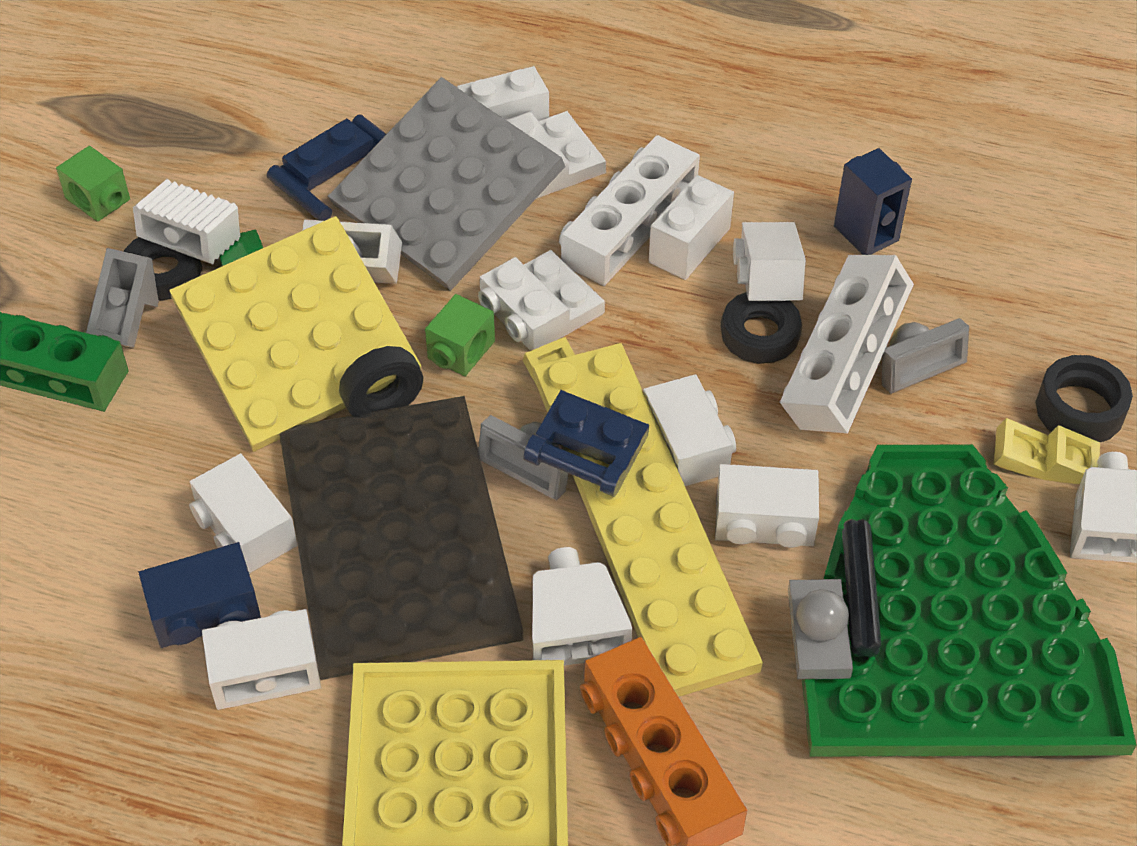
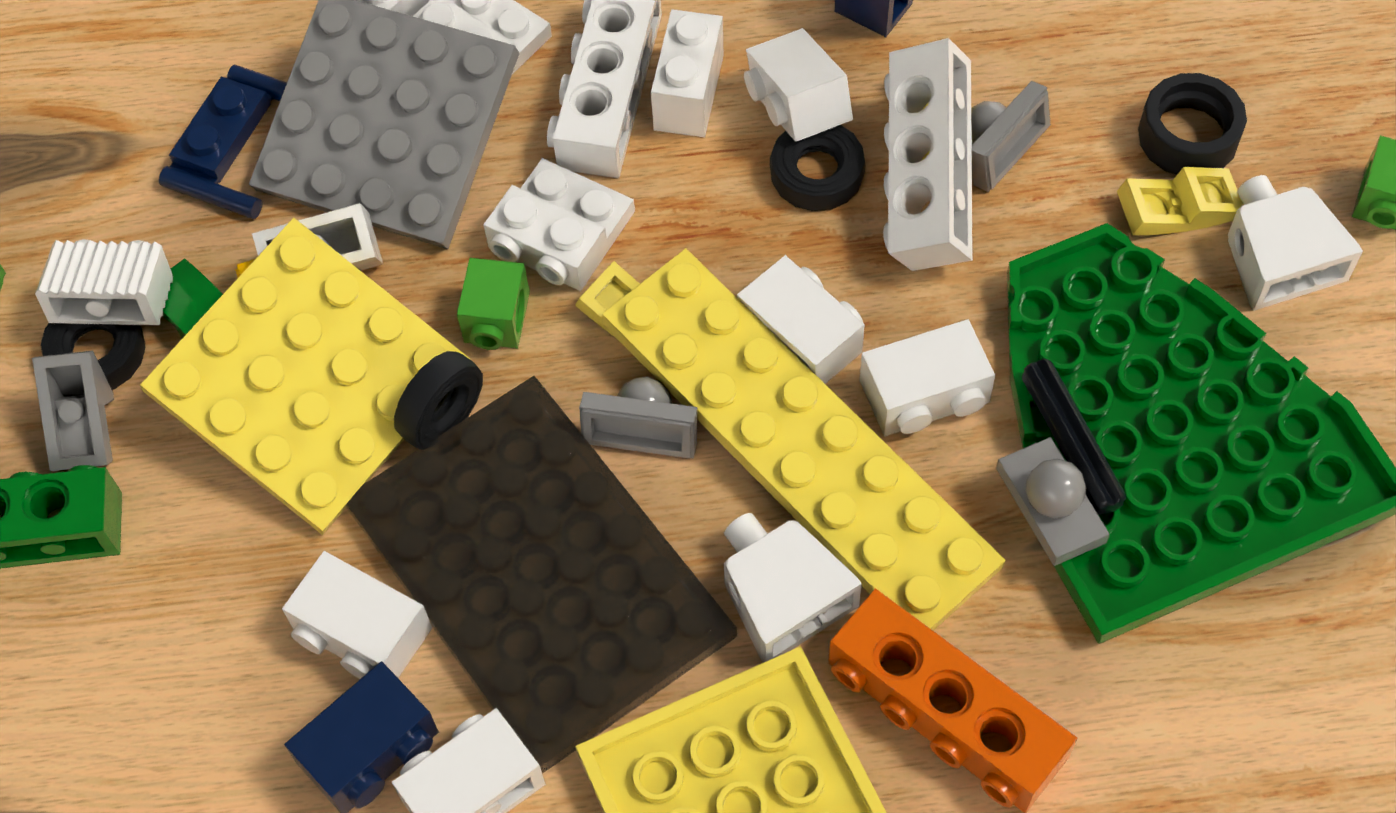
camera: 20 degrees left, 10 degrees up
dark blue plate [523,390,649,497] -> none

